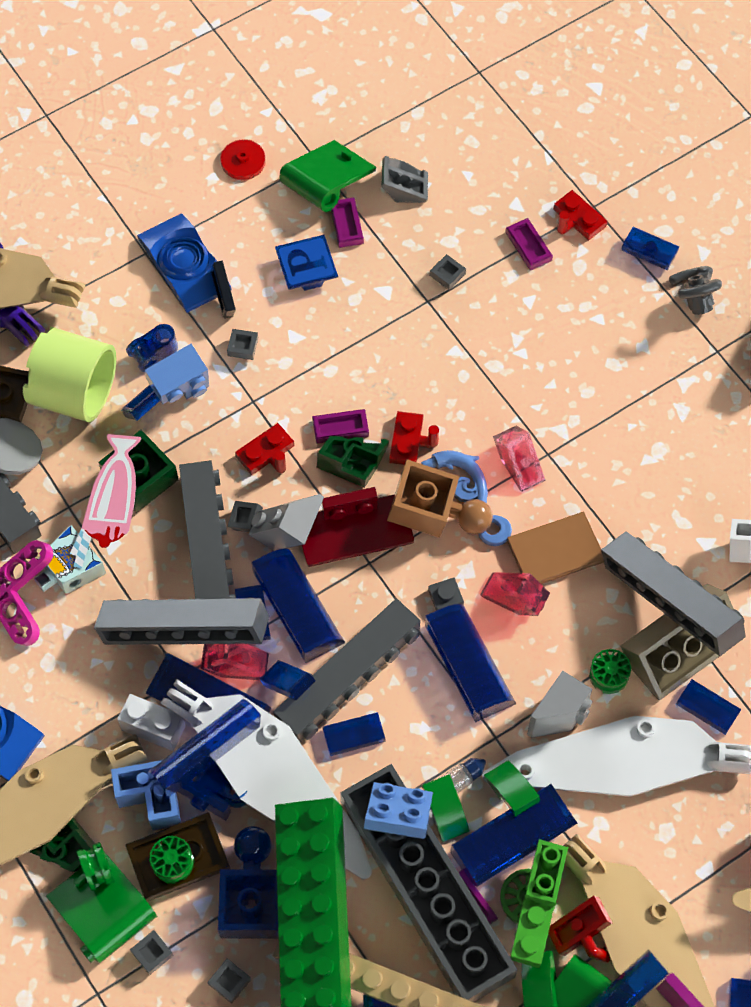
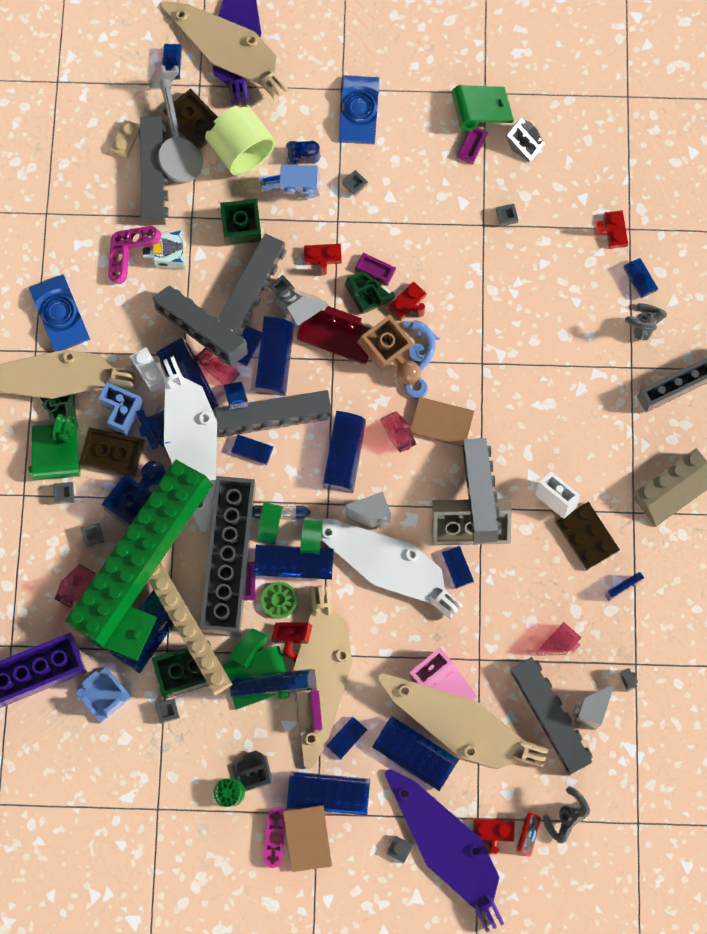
camera: 35 degrees right, 10 degrees up
sticker [70,434,141,569] -> none
clear blue brick [147,699,261,799] -> none
green wheel [150,836,194,883] -> none
black tile [211,260,236,319] -> none
red piece [221,139,266,180] -> none
piece [275,235,338,291] -> none
medium blue plate [364,782,433,839] -> none
dark grey plate [428,577,464,614] -> none
clear pink slope [493,425,546,492] -> none
magenta tile [505,218,553,270] -> none
bright green slope [510,839,568,968] -> none
green wheel [589,649,632,694] -> none

